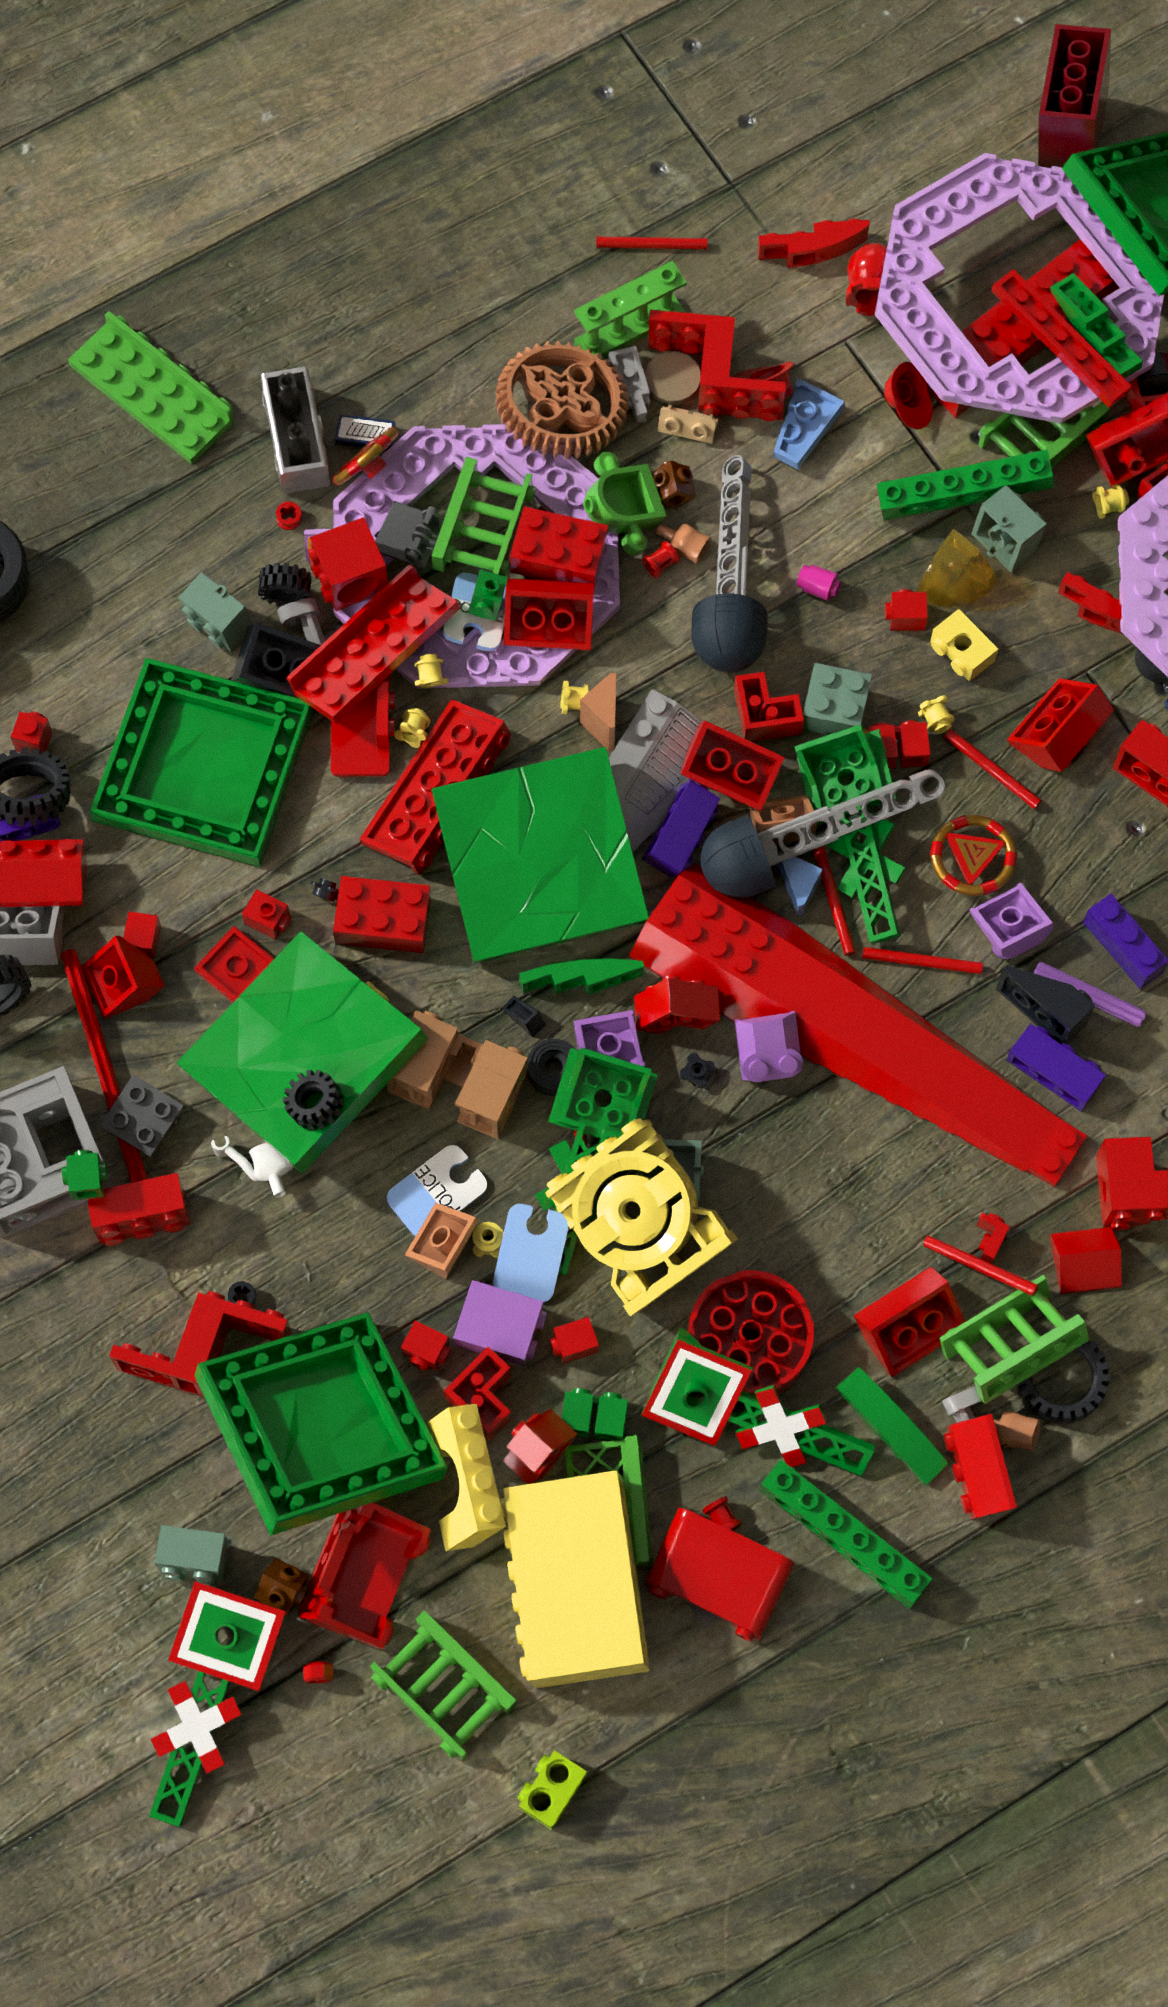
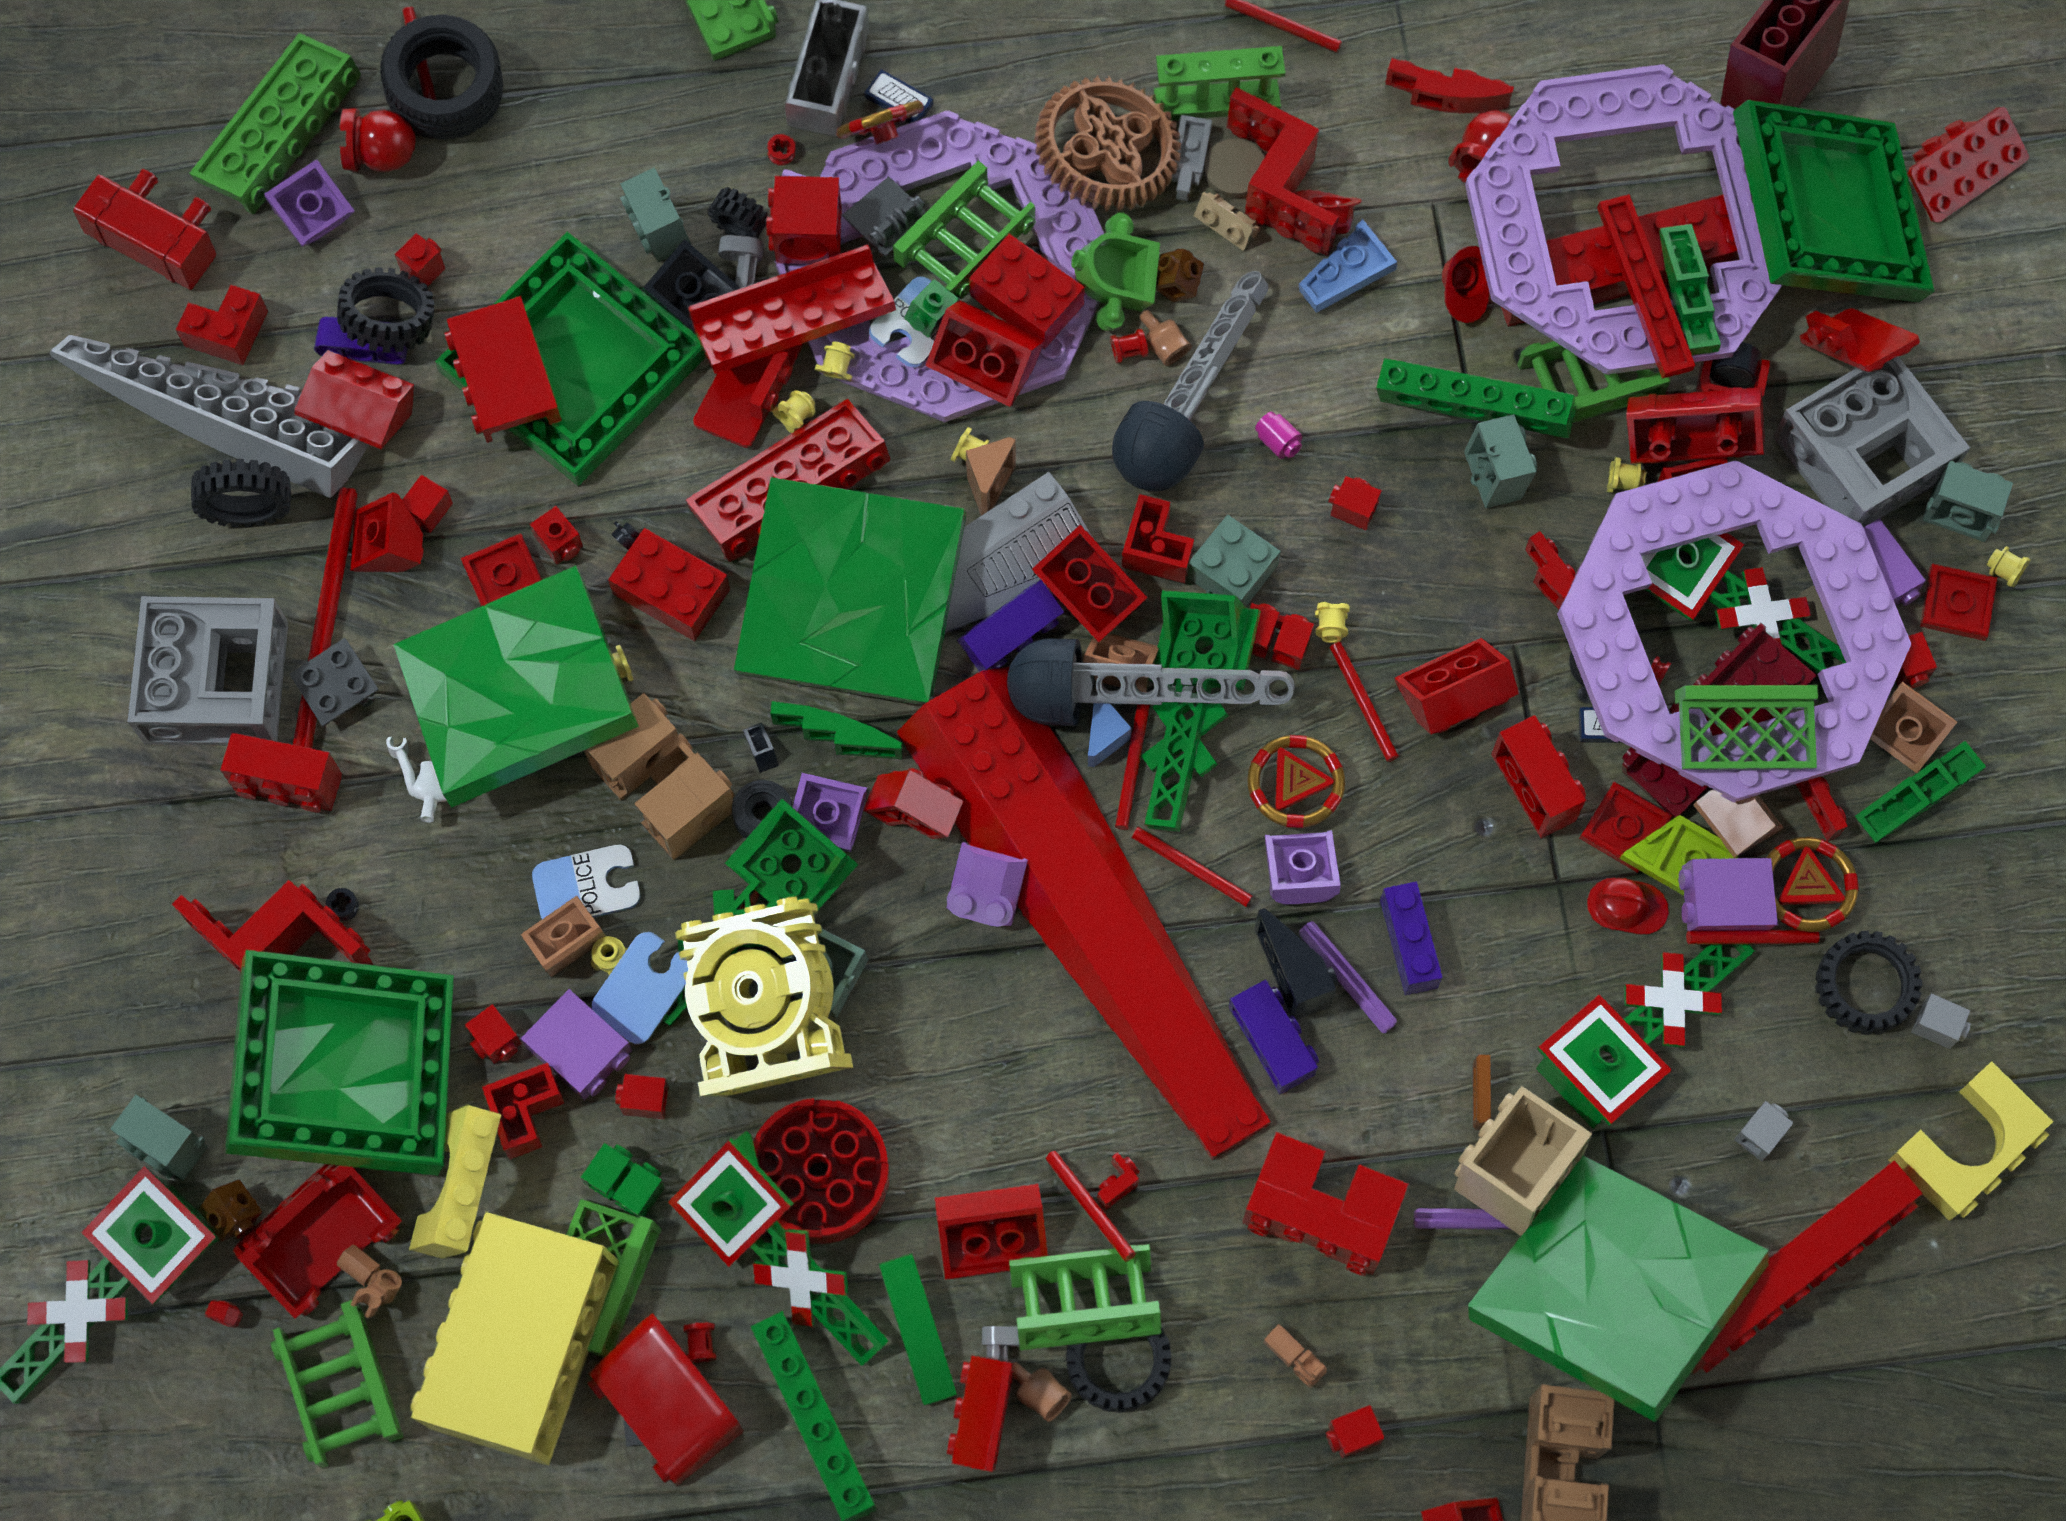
camera: 25 degrees right, 0 degrees up
green brick [62,1150,108,1201] -> none
black tyre [283,1070,344,1131] -> none
red brick [503,1409,578,1484] -> none
black plate [680,1053,715,1088] -> none
clear yellow brick [916,529,995,607] -> none
light yellow brick [930,609,998,682] -> none
red slope [1050,1227,1122,1295] -> none
none -> nougat bar [337,1244,402,1318]
none -> red panel [444,296,562,443]

